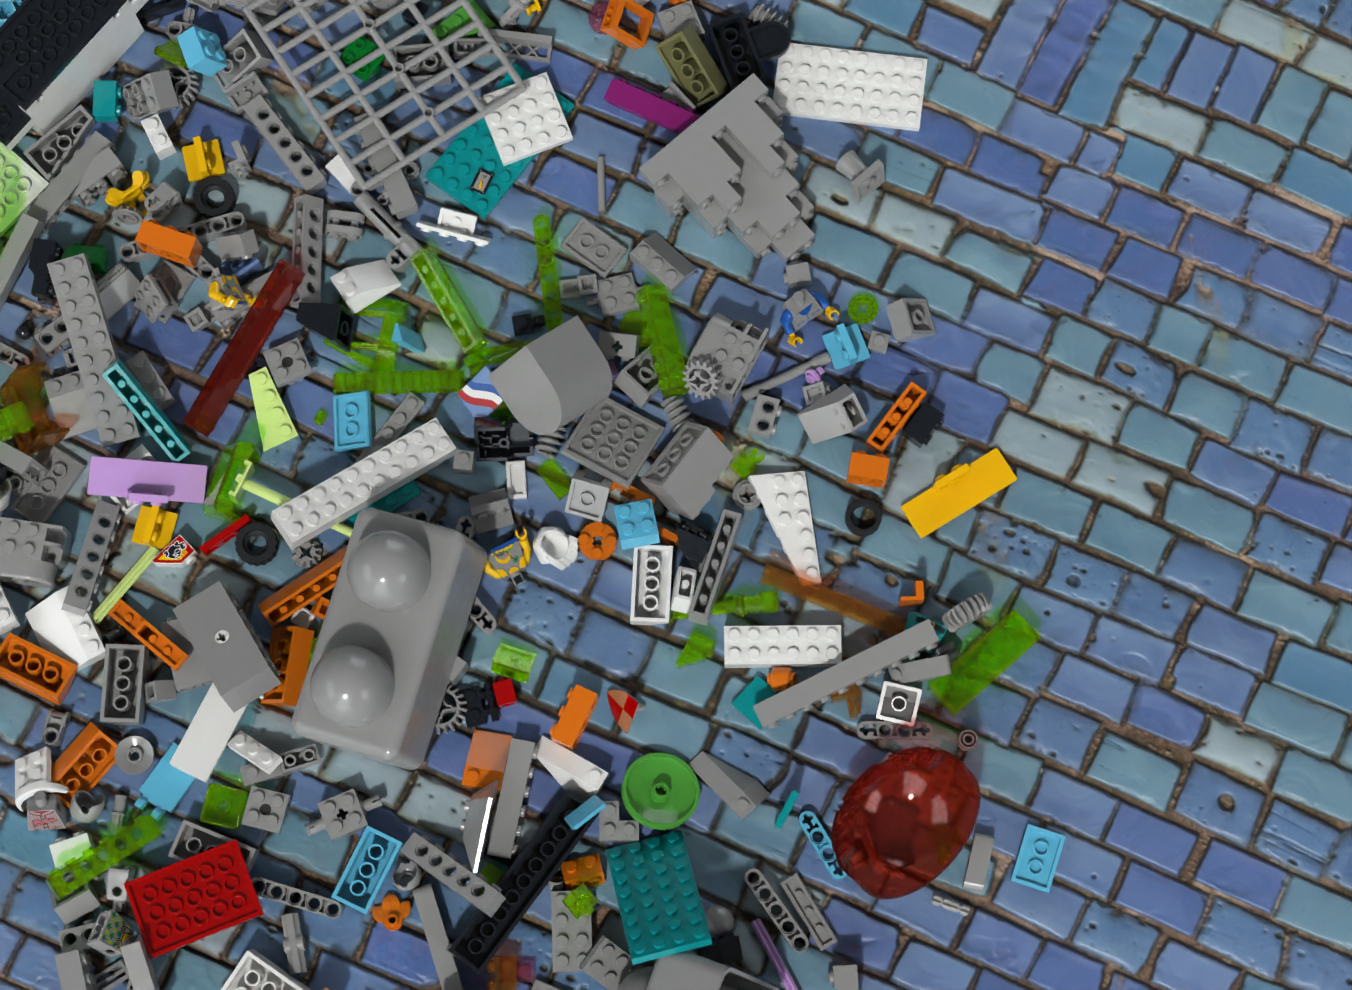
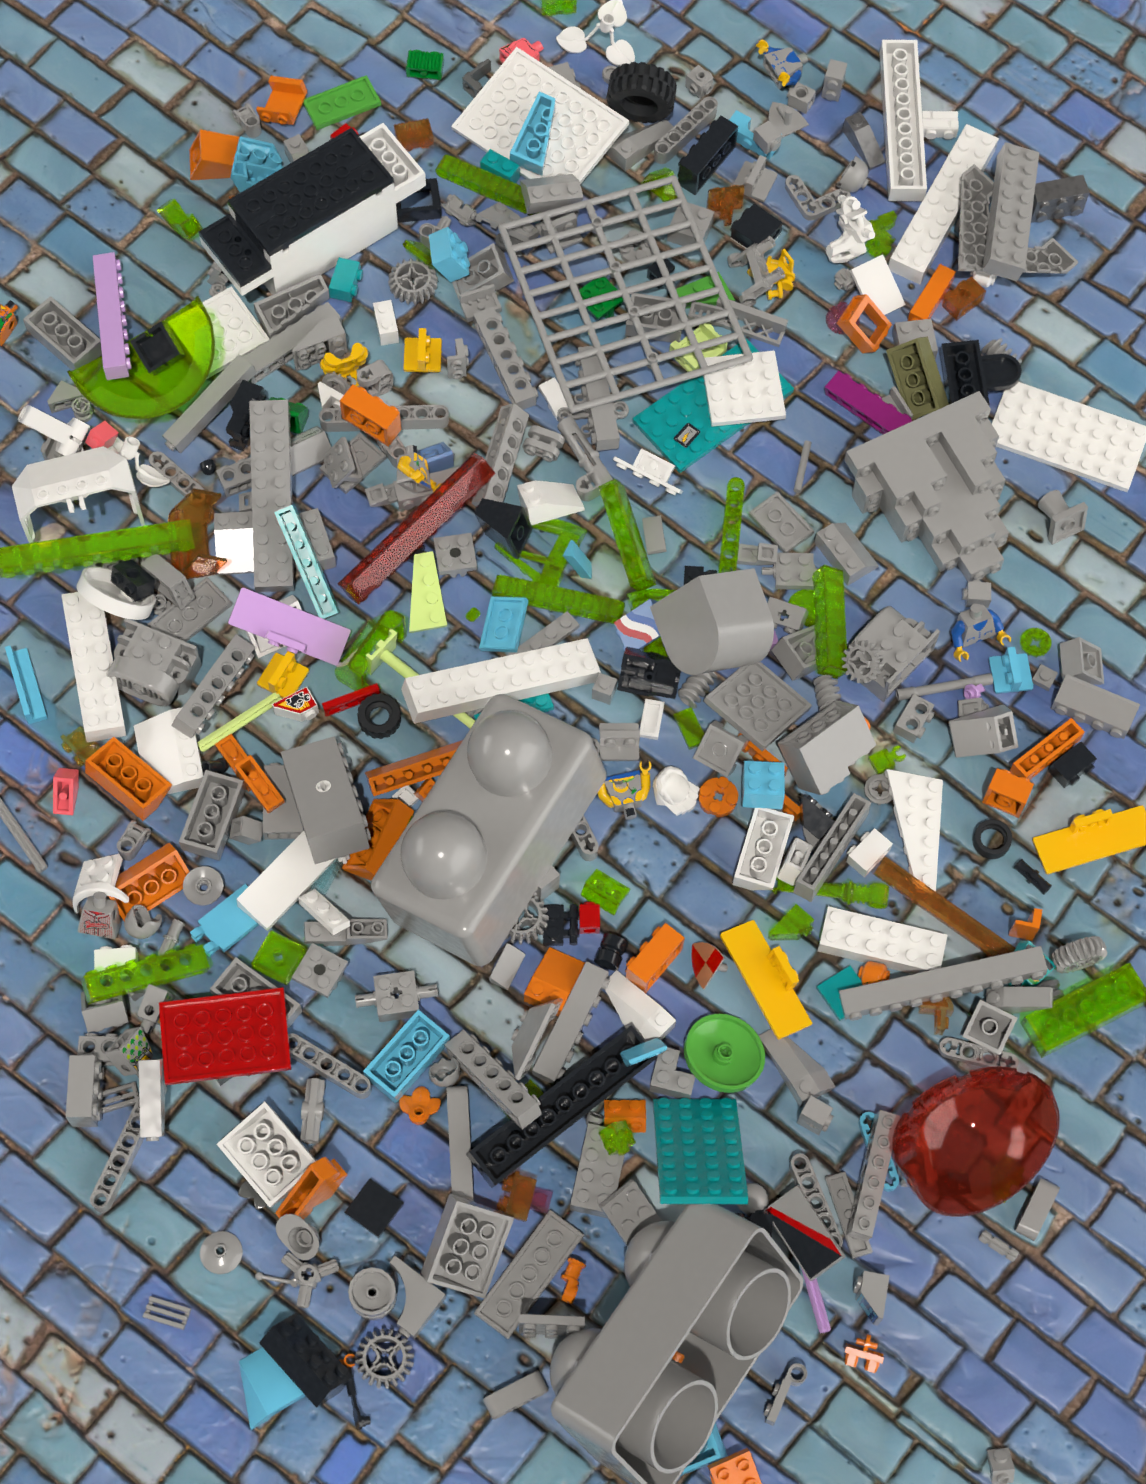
camera: 10 degrees right, 10 degrees down
light grey slope [122,70,179,123] -> none
black tyre [193,177,237,219] -> none
light grey brick [215,229,260,261] -> none
light grey gear [291,539,322,568] -> none
teal tile [774,790,800,832] -> none
light grey wheel [957,729,978,751] -> none
medium azure plate [1010,824,1066,893] -> none
none -> white slope [318,381,344,410]
none -> light grey slope [489,943,526,990]
none -> black wheel [594,933,629,971]
none -> light grey slope [642,515,667,555]
none -> yellowish green panel [669,323,727,372]
none -> yellow bracket [720,920,812,1040]
none -> tile [764,1185,846,1281]
none -> light grey brick [797,1096,834,1136]
none -> white brick [846,828,893,878]
none -> light grey brick [846,1110,900,1241]
none -> black pin [1014,859,1052,895]
none -> light grey slope [1051,674,1140,739]

